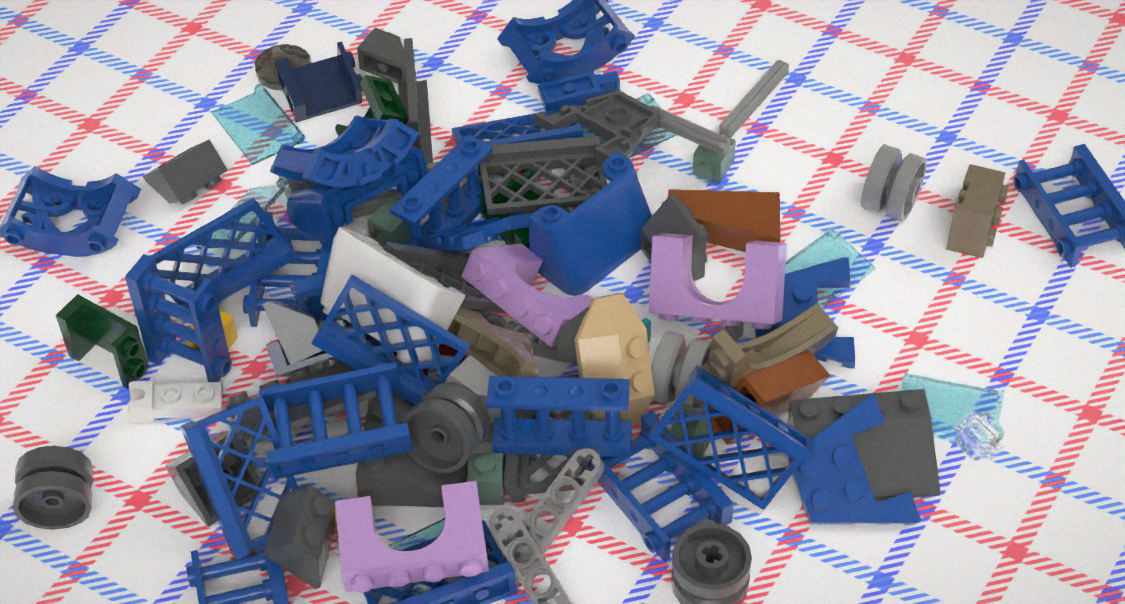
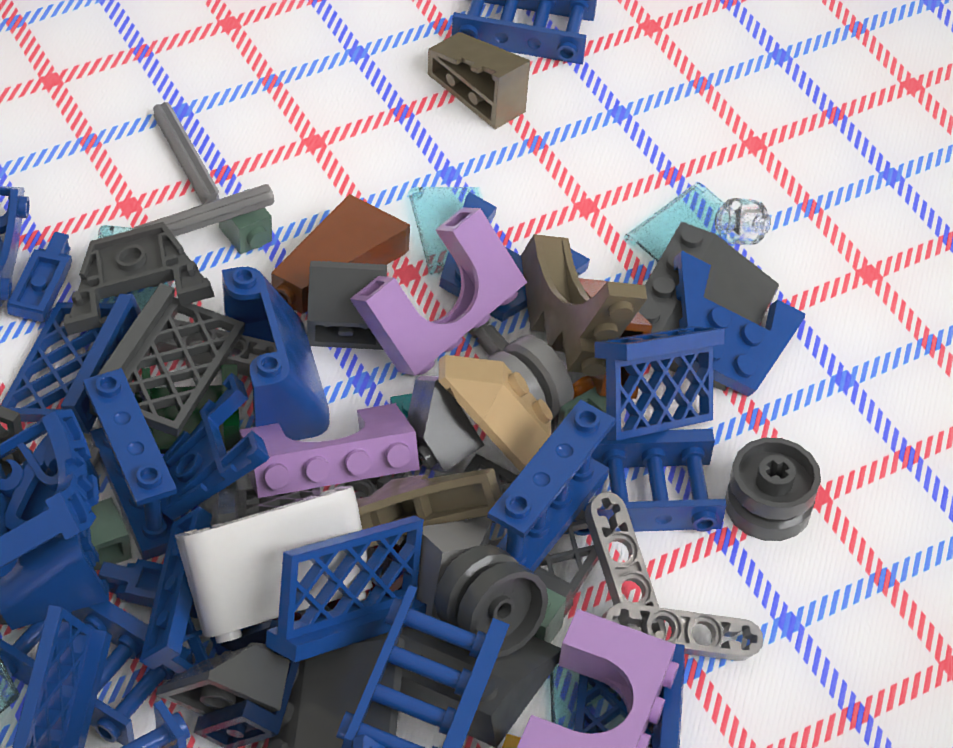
camera: 65 degrees left, 0 degrees up
light grey wheel [861,144,927,221] -> none

